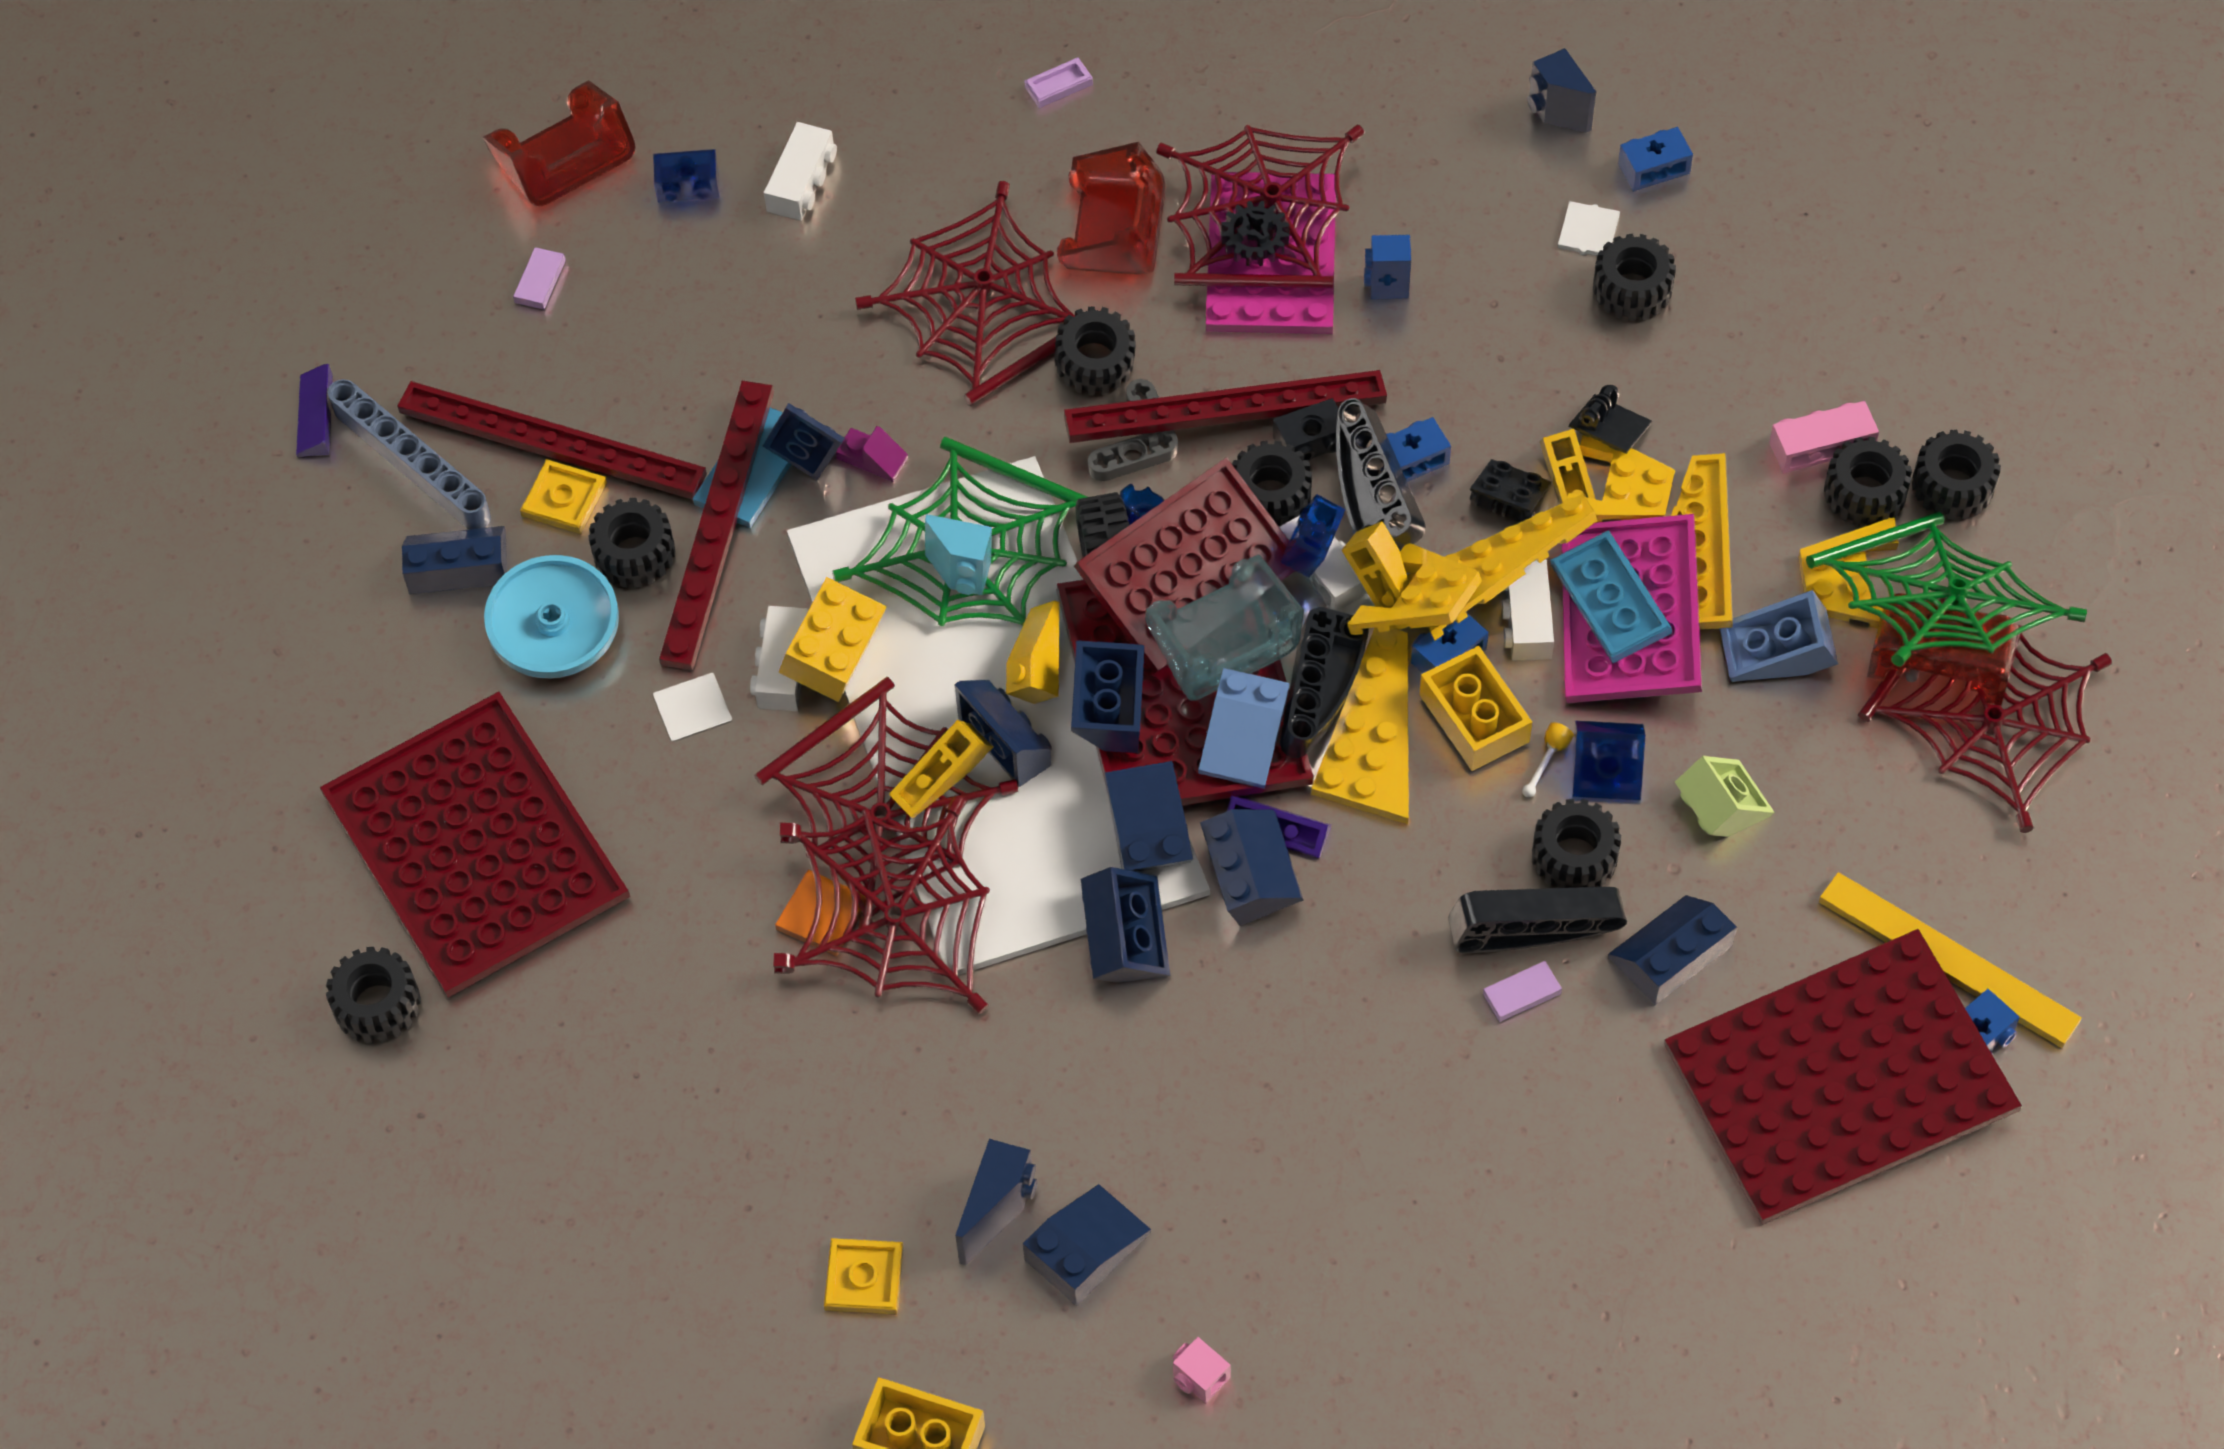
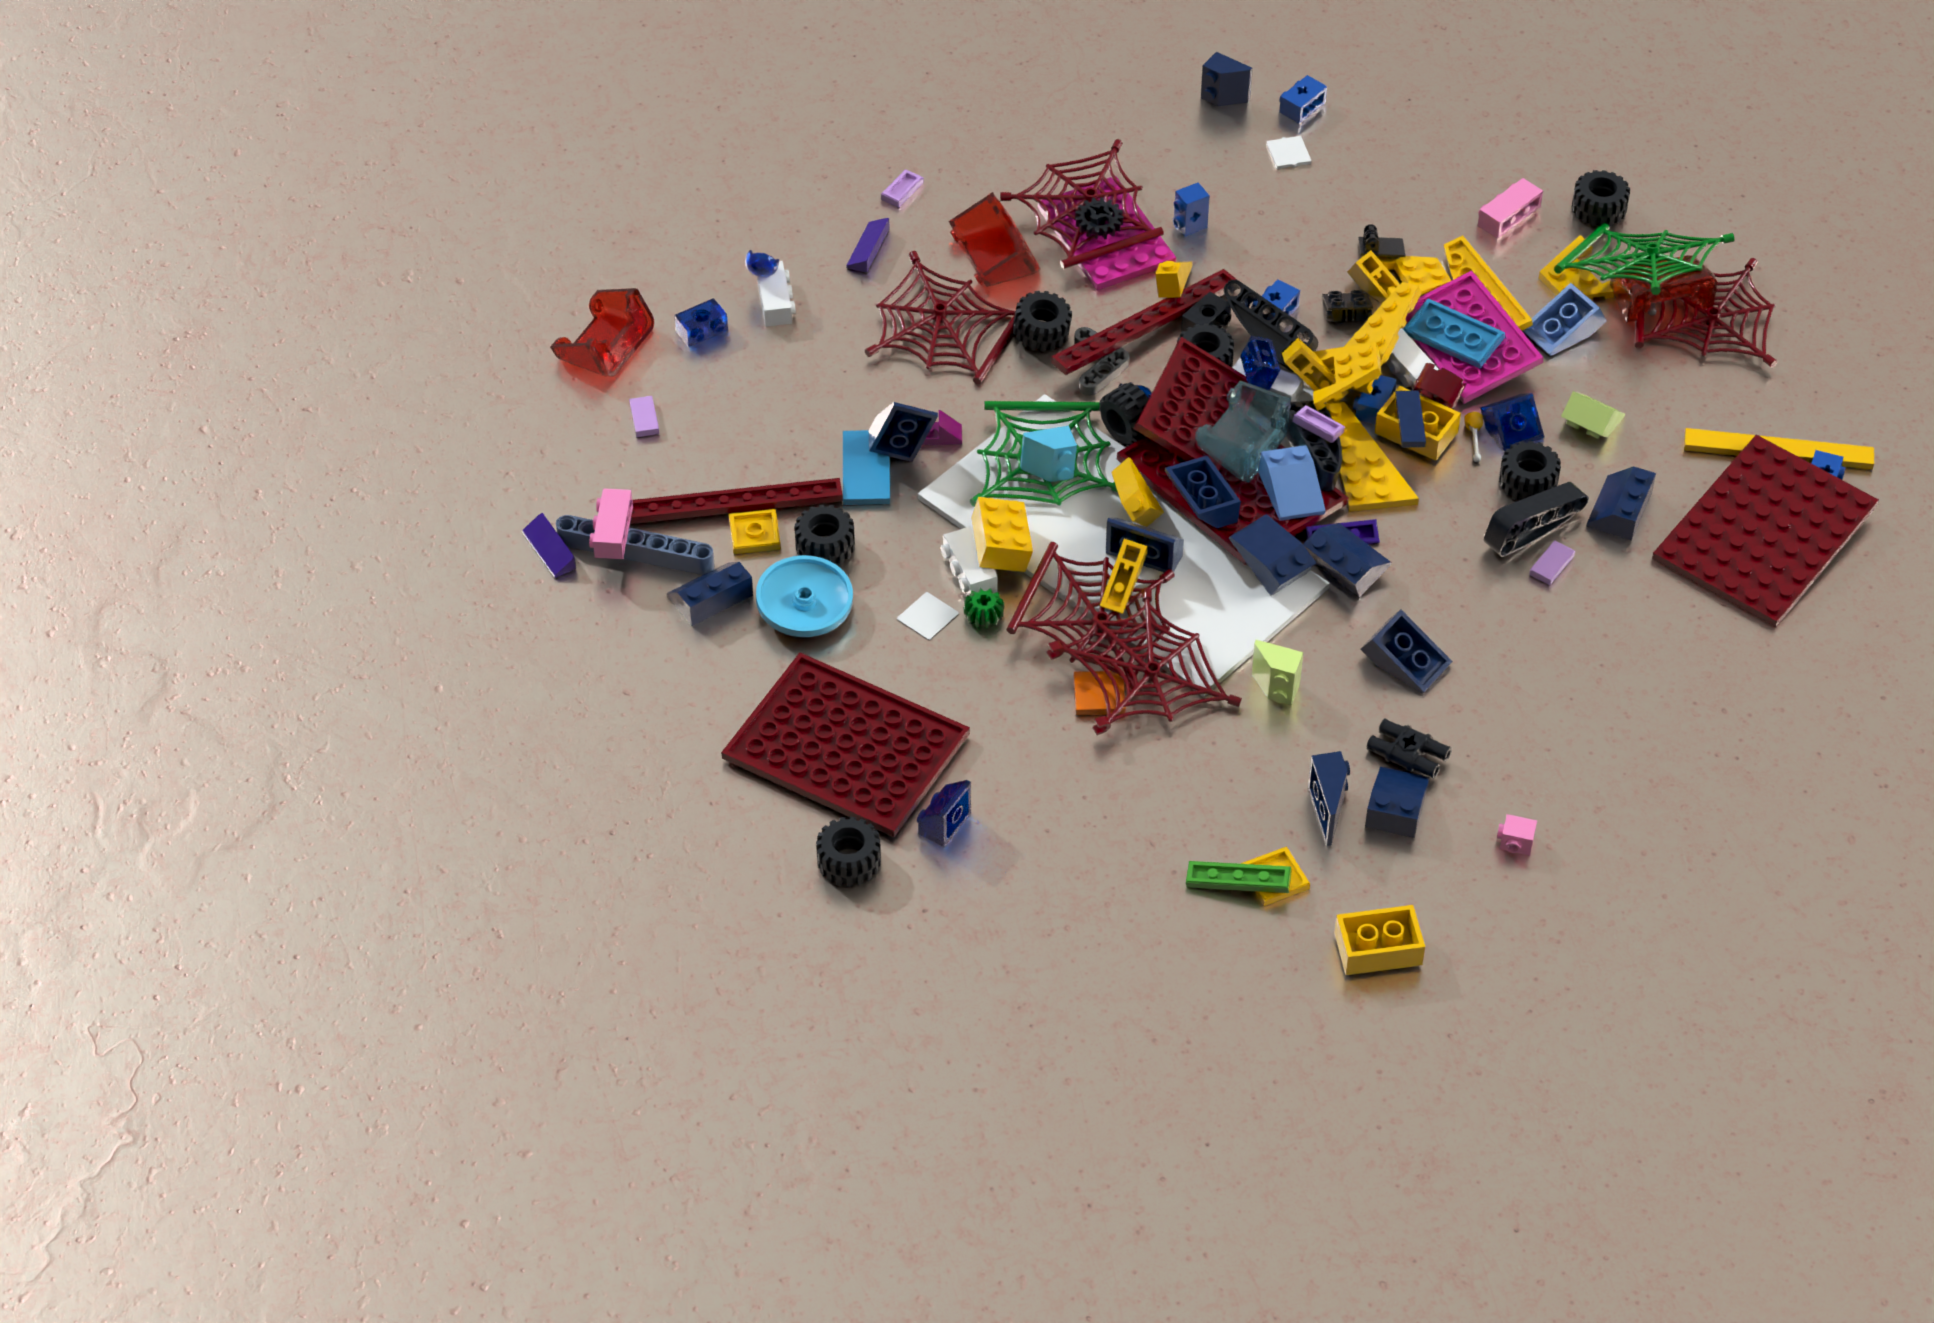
camera: 30 degrees left, 10 degrees down
dark red plate [659,380,774,671] -> none
dark blue slope [1080,867,1171,983] -> none
black tyre [1593,233,1676,321] -> none
black tyre [1824,437,1912,526] -> none
none -> bright pink brick [589,489,633,559]
none -> clear blue hair [745,250,779,277]
none -> dark purple slope [846,218,890,273]
none -> clear blue slope [917,780,971,847]
none -> green gear [963,588,1004,629]
none -> yellow slope [1155,261,1193,298]
none -> bright green tile [1186,861,1292,893]
none -> yellowish green slope [1252,640,1303,705]
none -> lavender tile [1292,406,1345,443]
none -> dark blue slope [1360,609,1453,693]
none -> black pin [1366,718,1452,779]
none -> dark blue tile [1395,391,1426,448]
none -> dark red brick [1413,363,1467,409]

